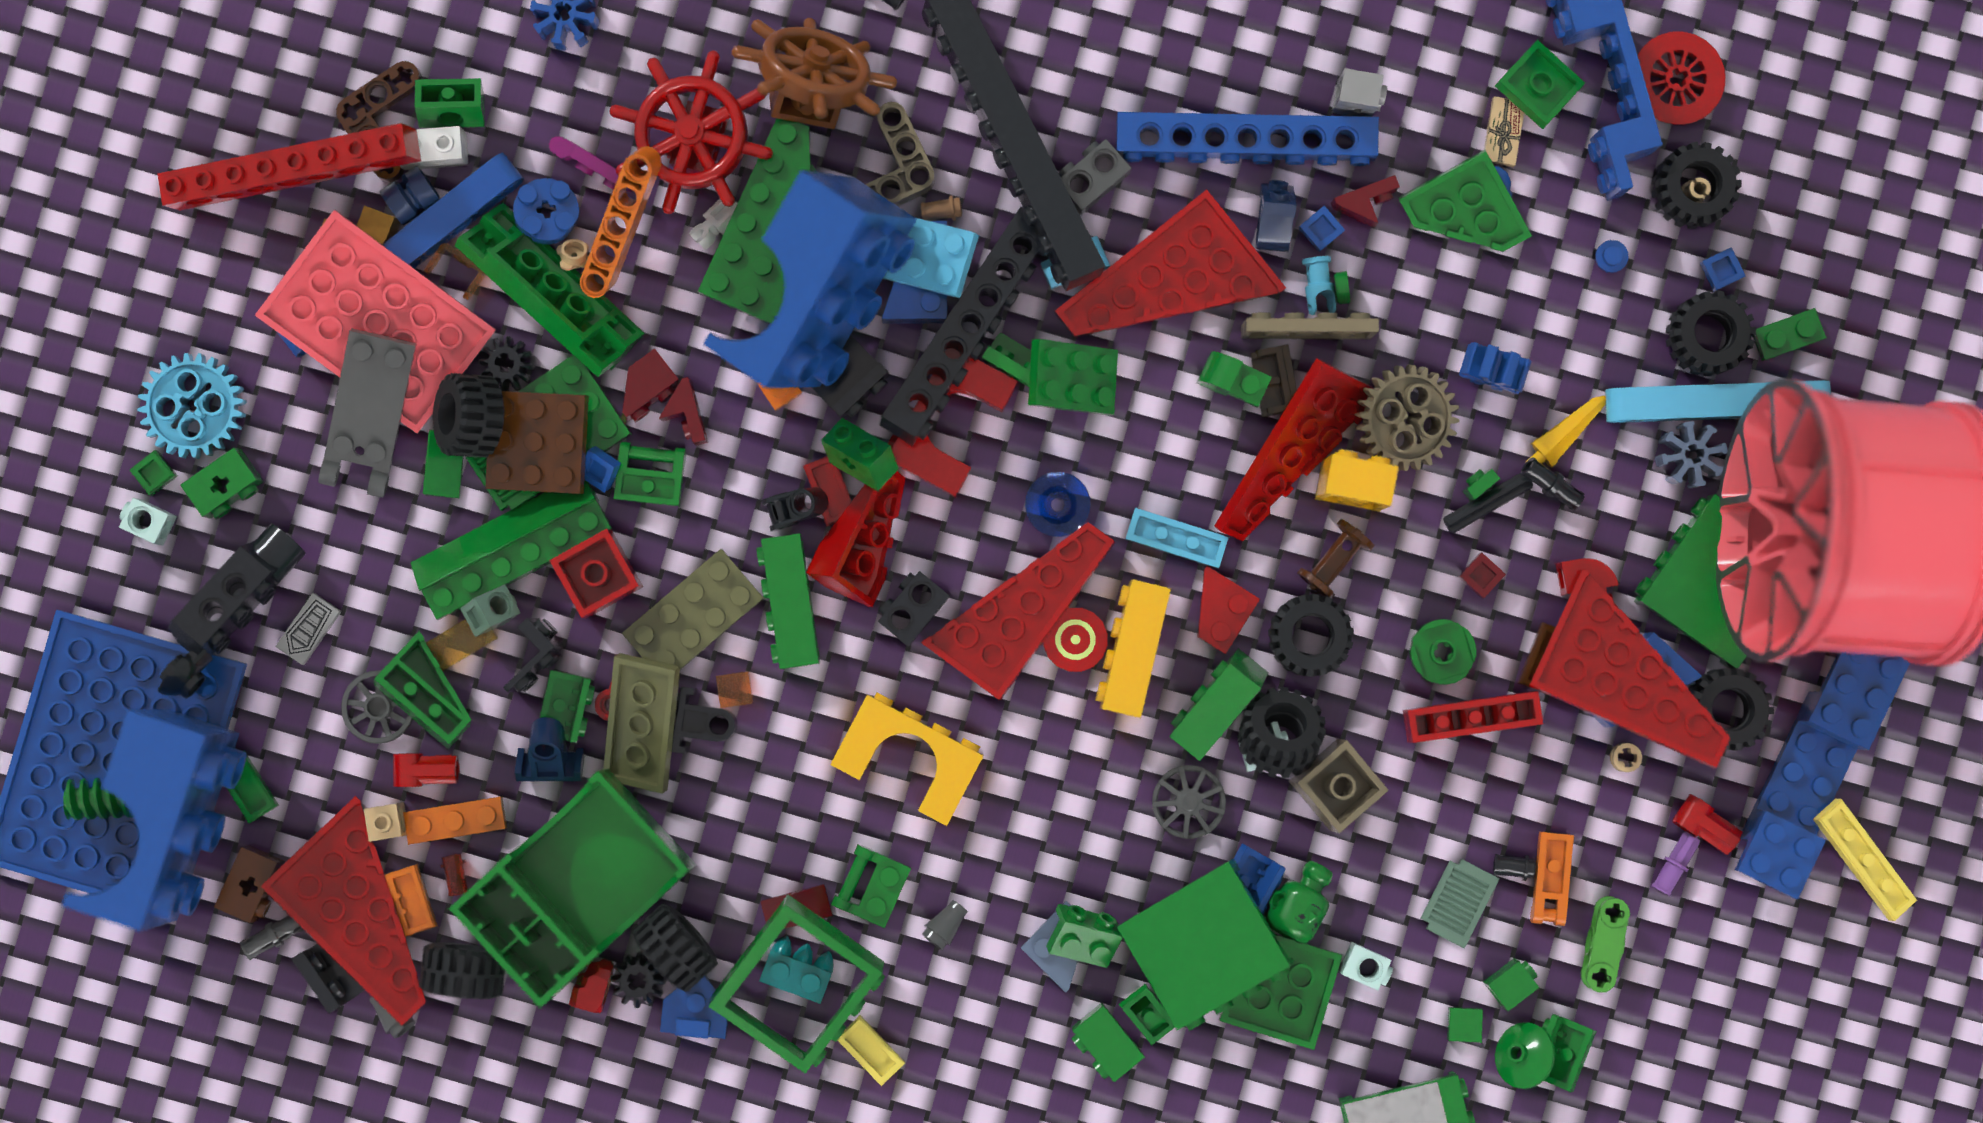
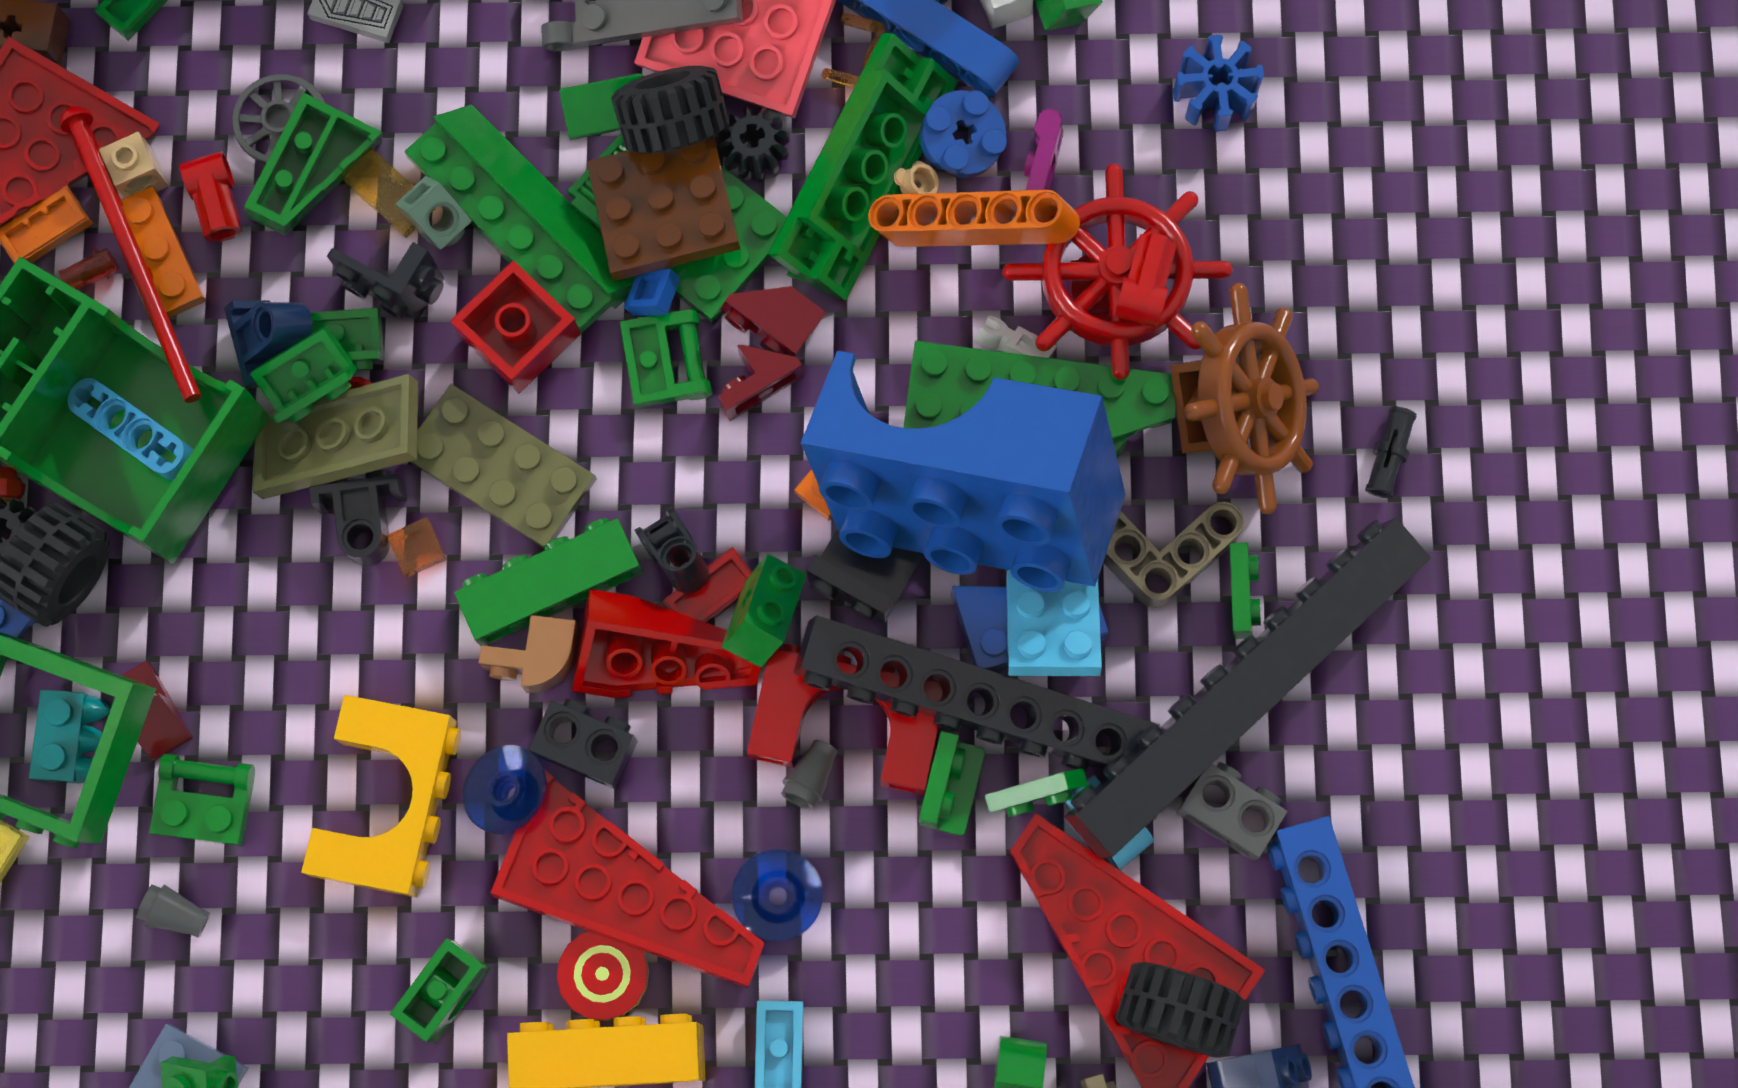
camera: 75 degrees right, 10 degrees down
medium nougat pin [921,195,962,221] -> none
green plate [1028,339,1118,415] -> none
none -> red bar [60,106,201,403]
none -> dark azure beam [67,378,194,481]
none -> green bracket [250,325,357,424]
none -> green brick [389,938,492,1044]
none -> clear blue dish [463,745,546,834]
none -> medium nougat brick [478,615,581,693]
none -> dark grey cone [781,739,838,810]
none -> plate [985,768,1088,818]
none -> red piece [1114,233,1177,328]
none -> black tyre [1115,962,1245,1058]
none -> green plate [1230,542,1261,639]

